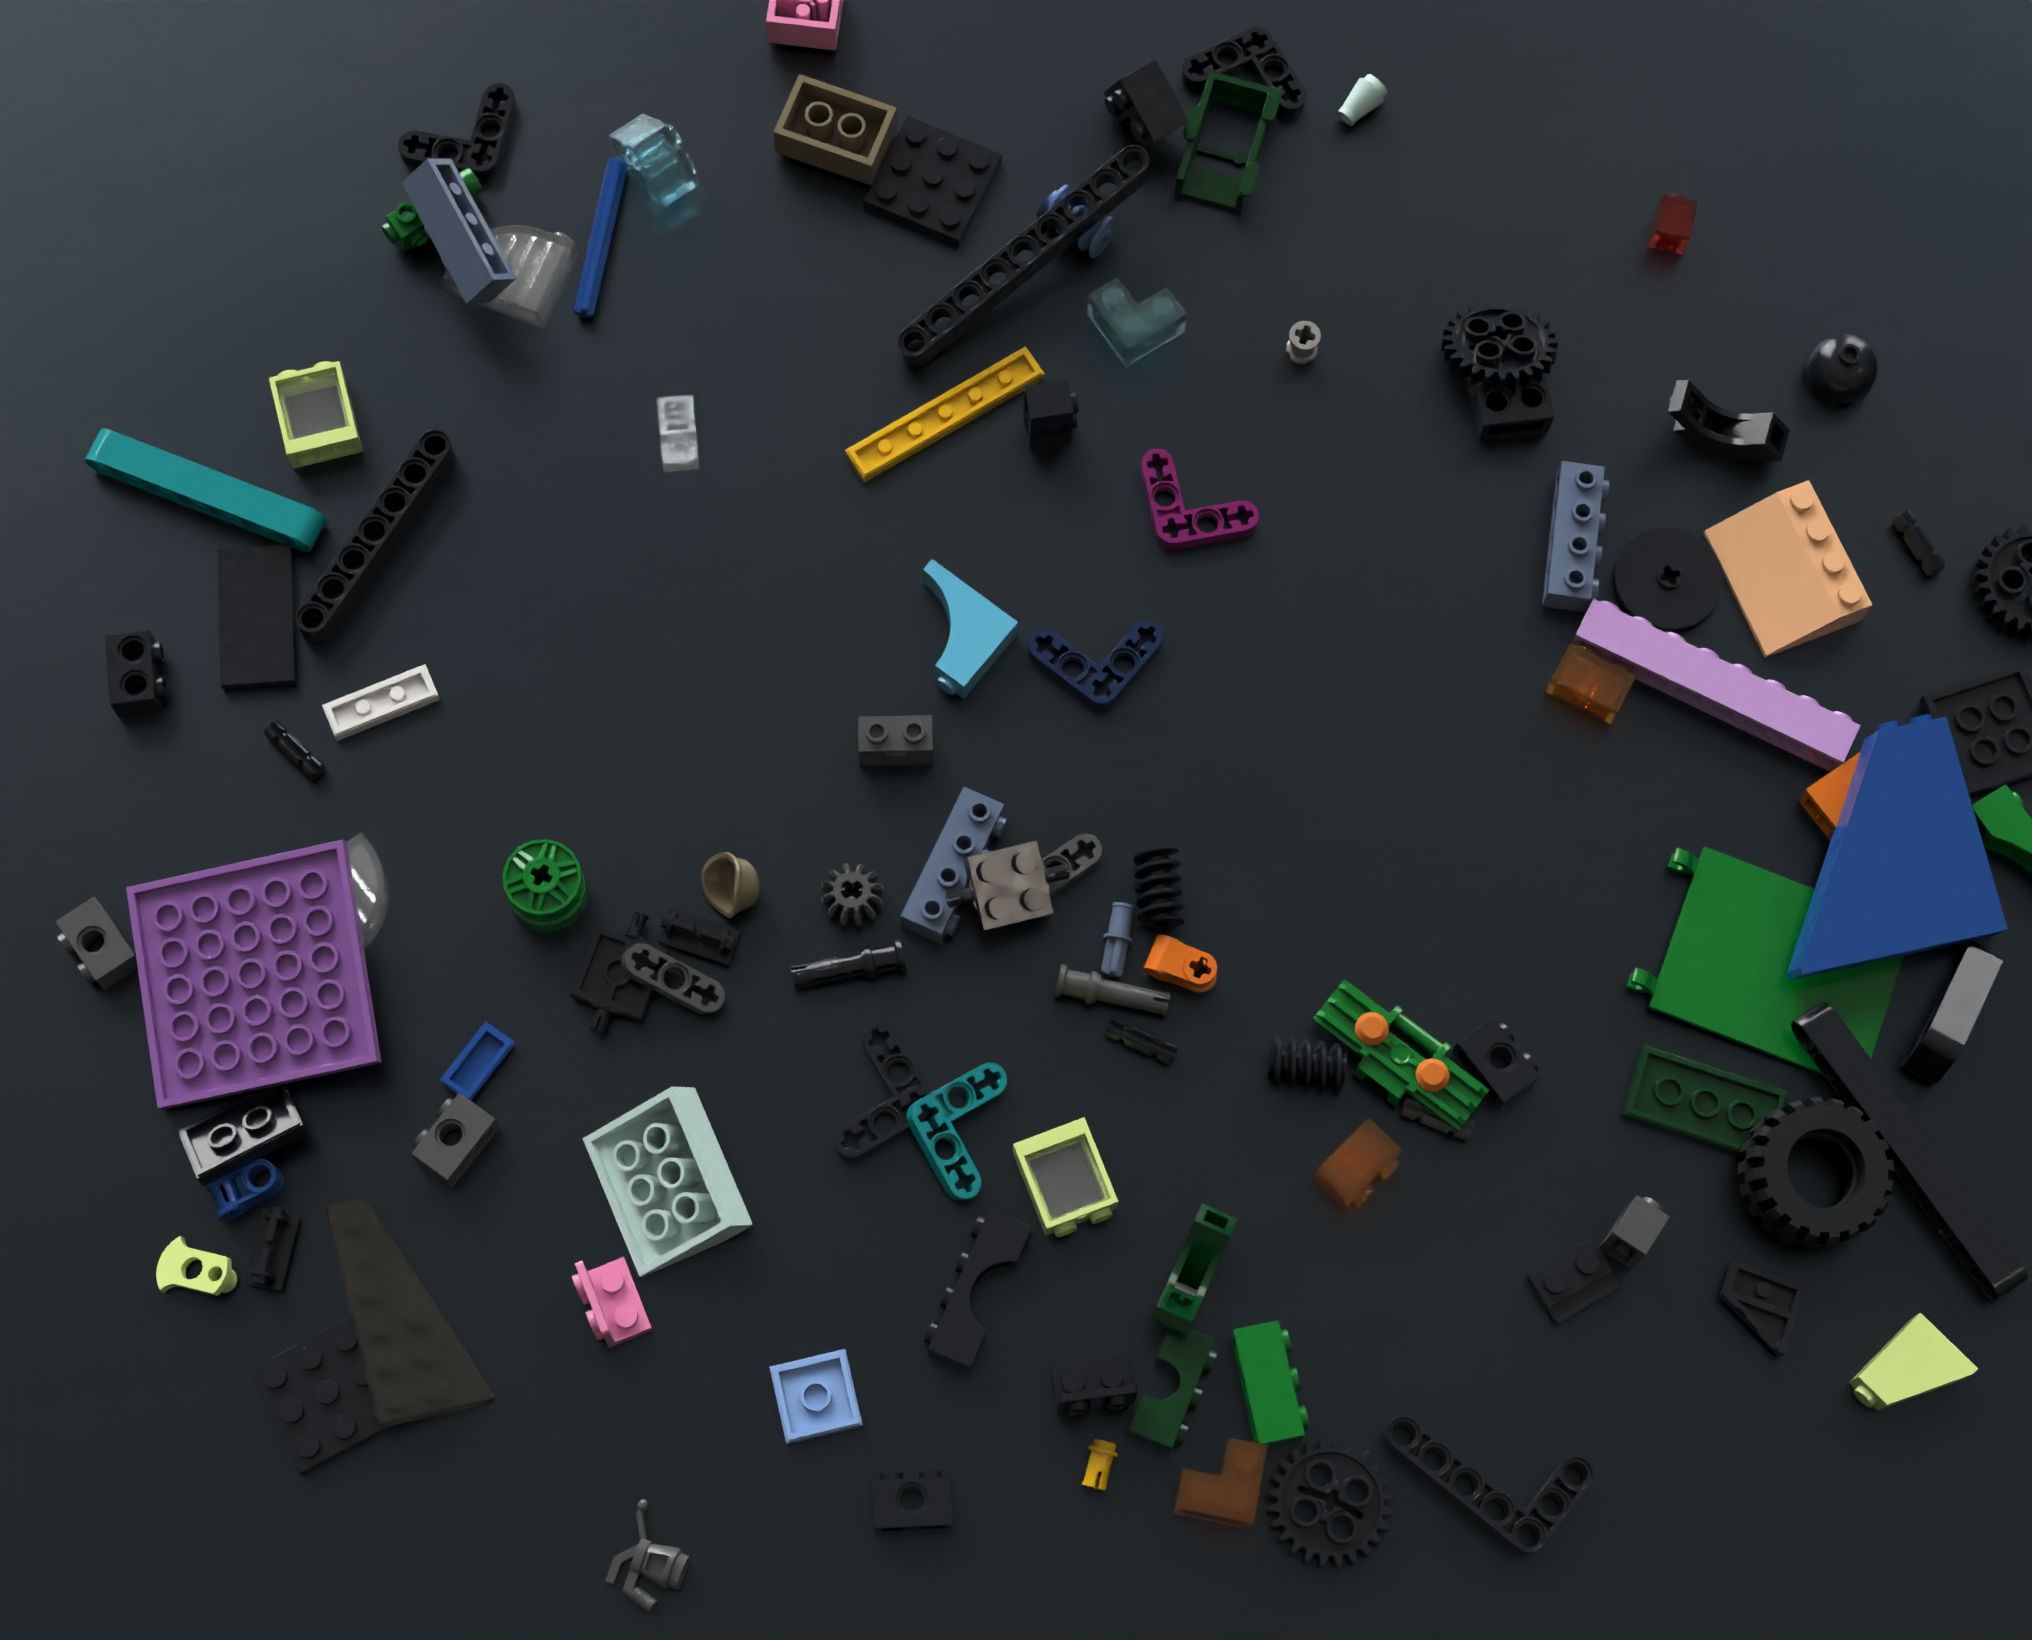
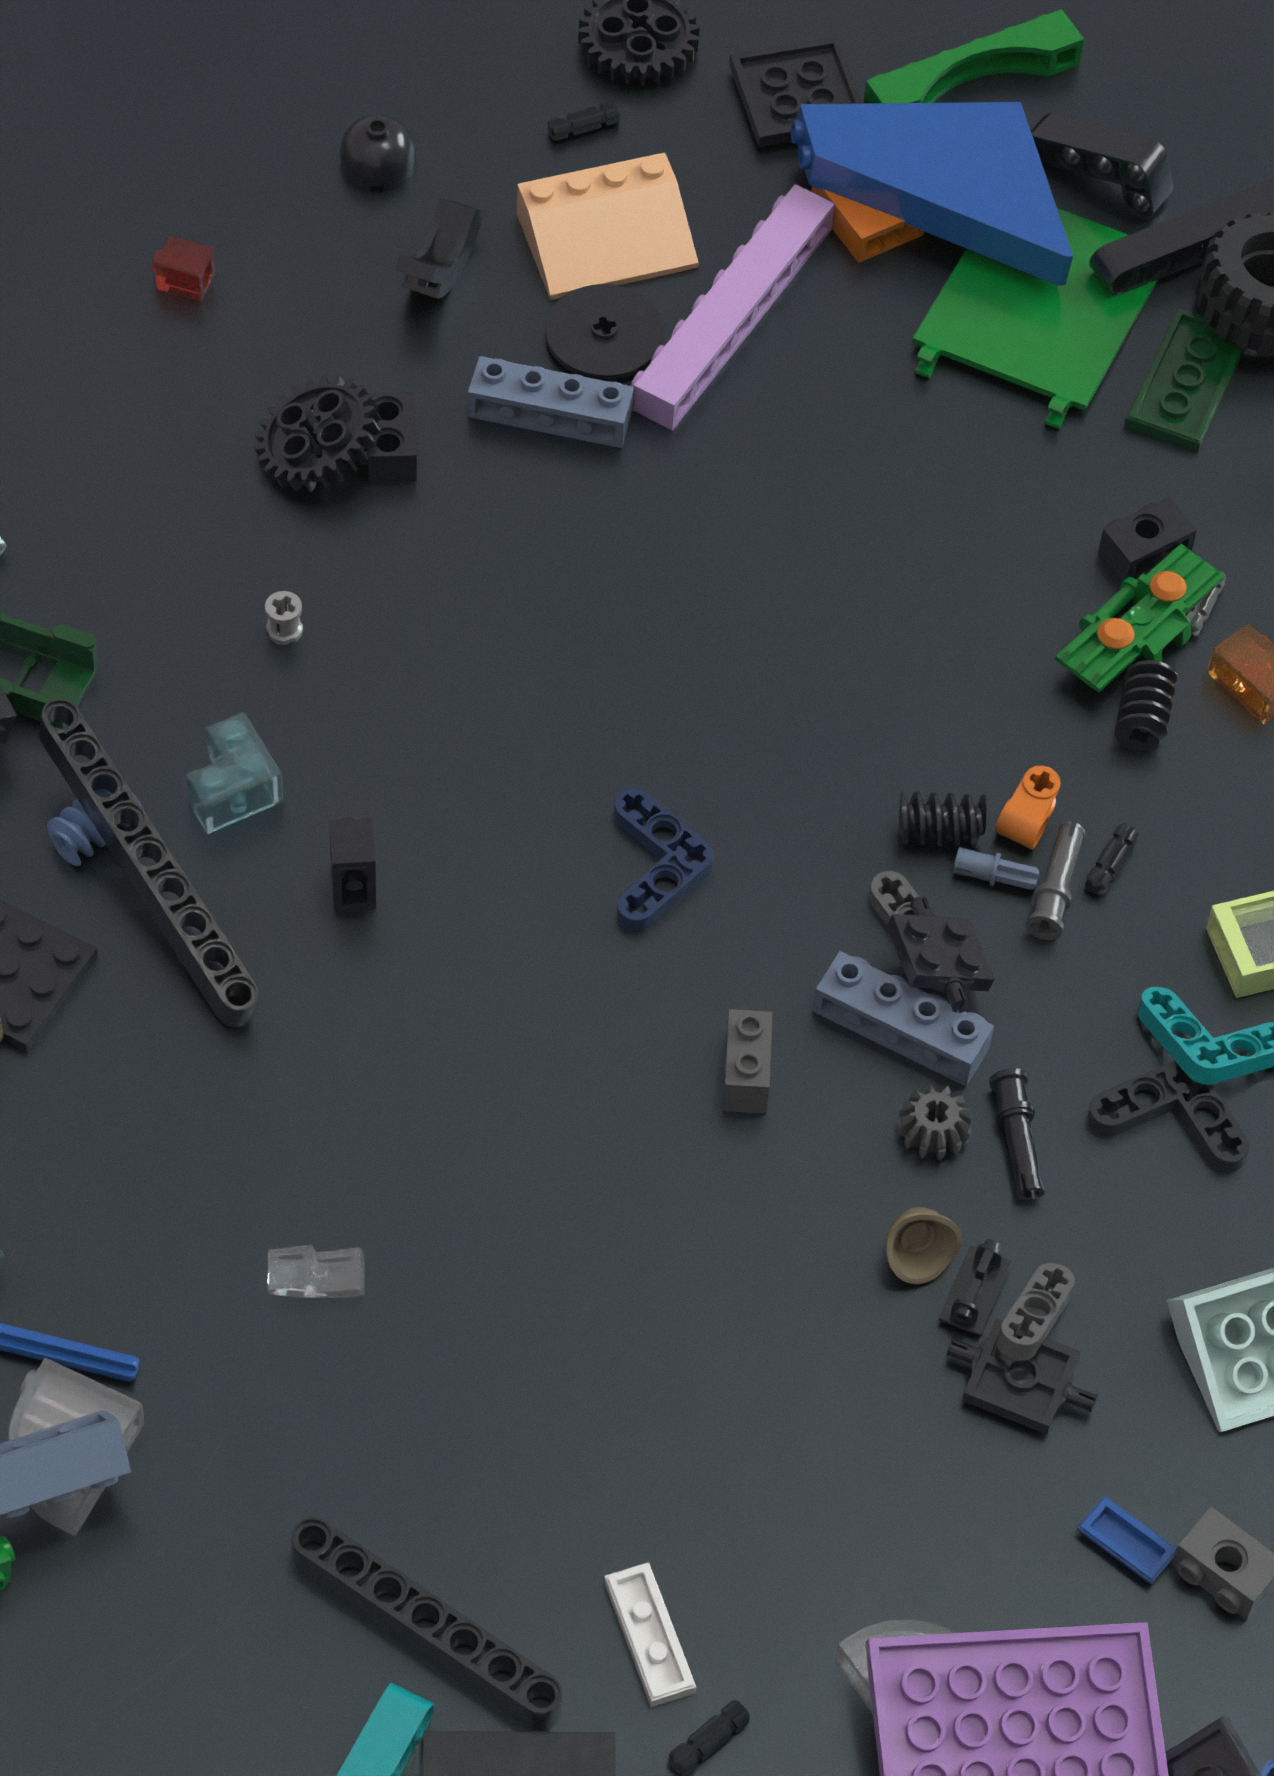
camera: 85 degrees left, 15 degrees down
window [269,361,363,469] -> none
green wheel [502,839,588,933] -> none
yellow tile [845,346,1045,483] -> none
medium azure arch [923,559,1018,699] -> none
magenta beam [1141,449,1259,550] -> none
clear orange brick [1546,643,1636,724] -> none

